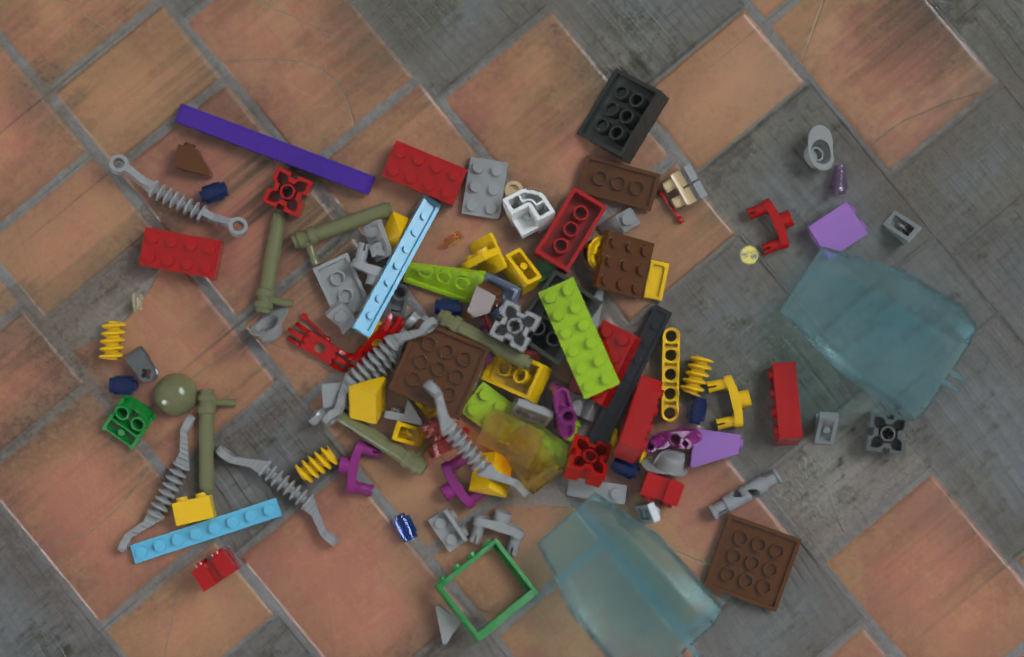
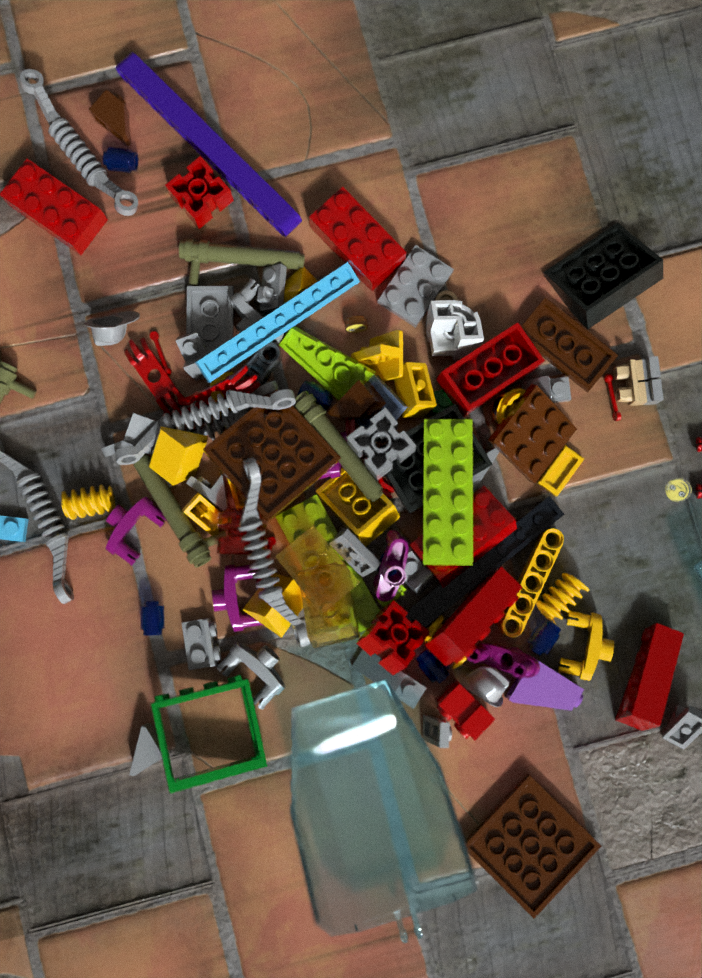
camera: 30 degrees right, 5 degrees down
olive cylinder [254,210,294,314] -> none
light grey piece [708,468,783,520] -> none

